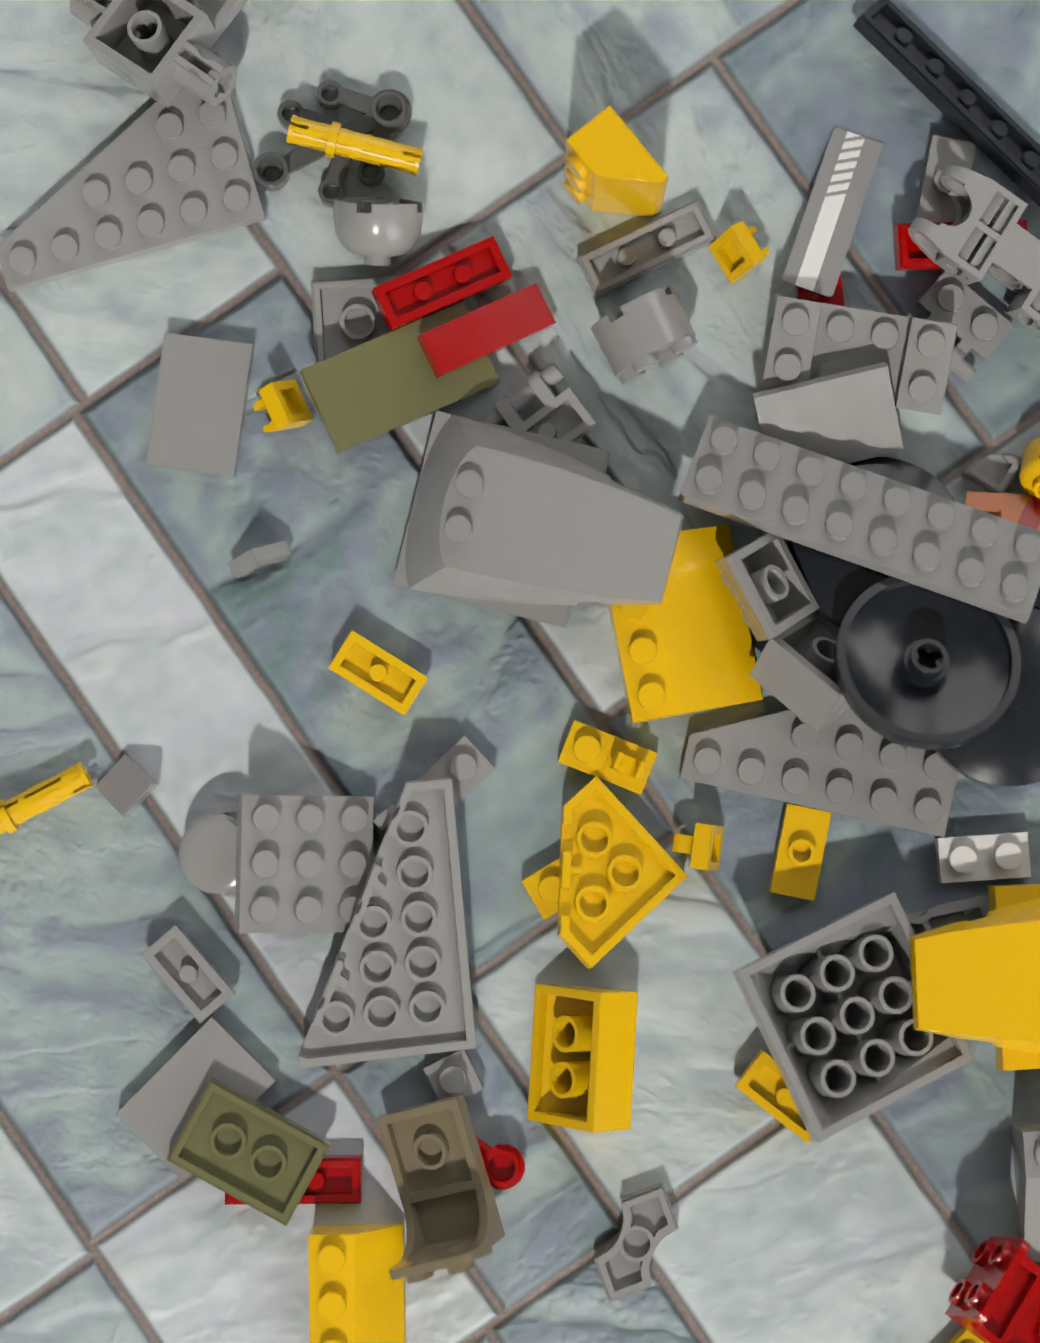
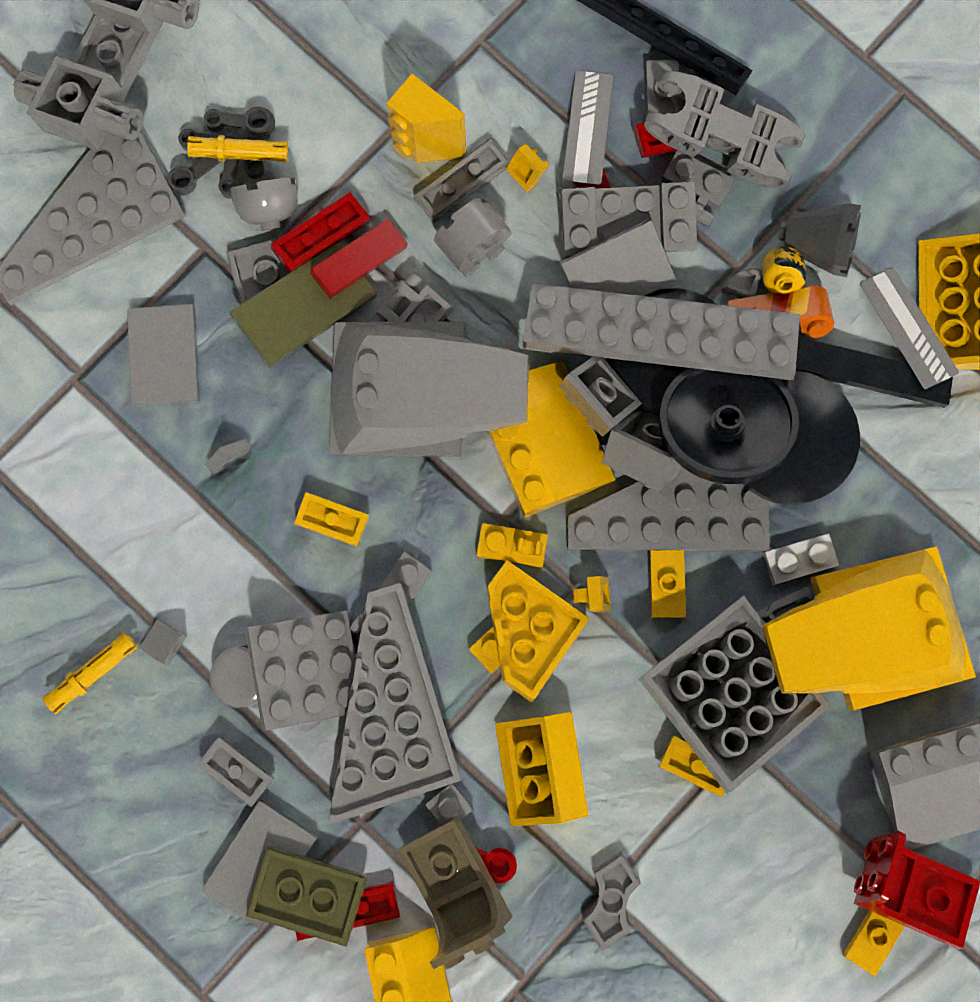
camera: 15 degrees left, 5 degrees down
yellow tile [253,379,314,432] -> none

